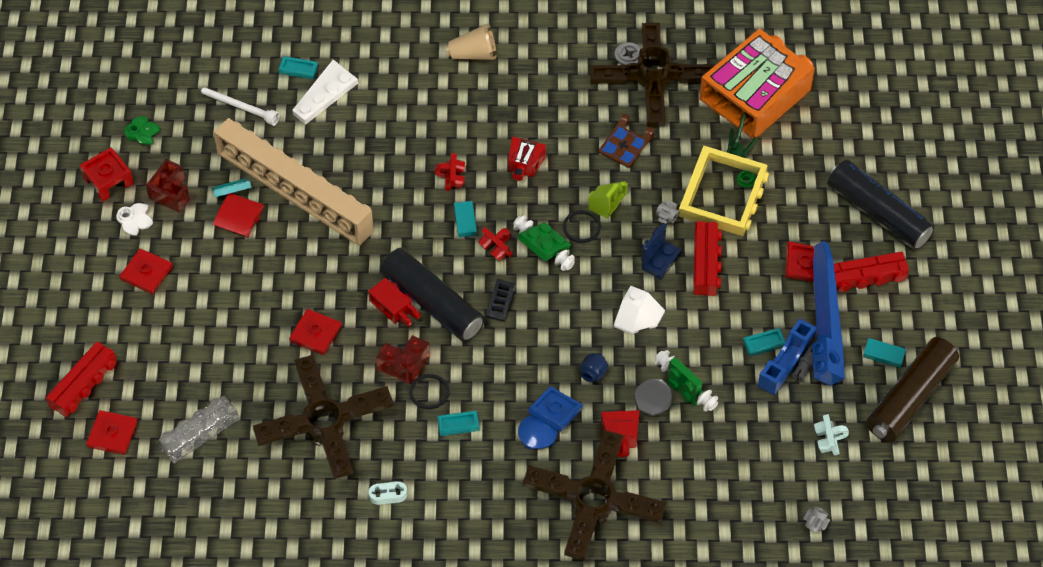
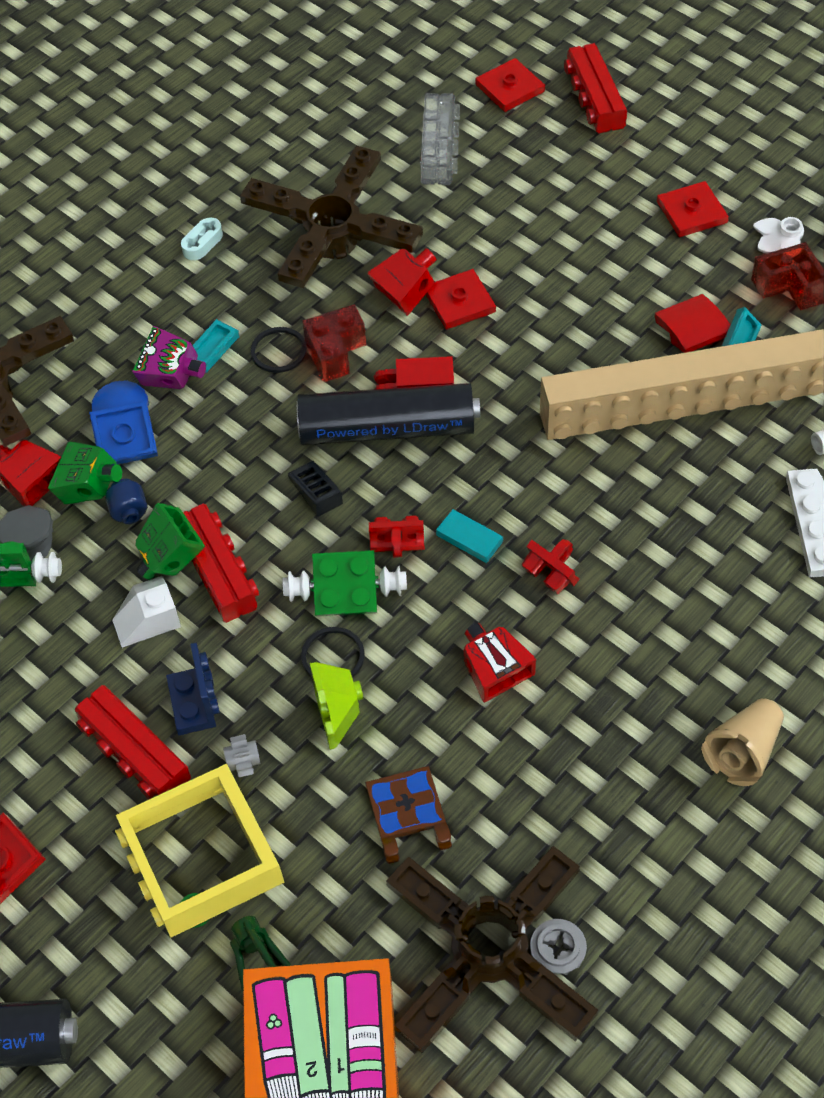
camera: 135 degrees right, 0 degrees up
none -> green torso [48,442,122,504]
none -> torso [132,326,206,389]
none -> green torso [135,503,205,580]
none -> red brick [183,503,259,623]
none -> red torso [367,248,437,316]

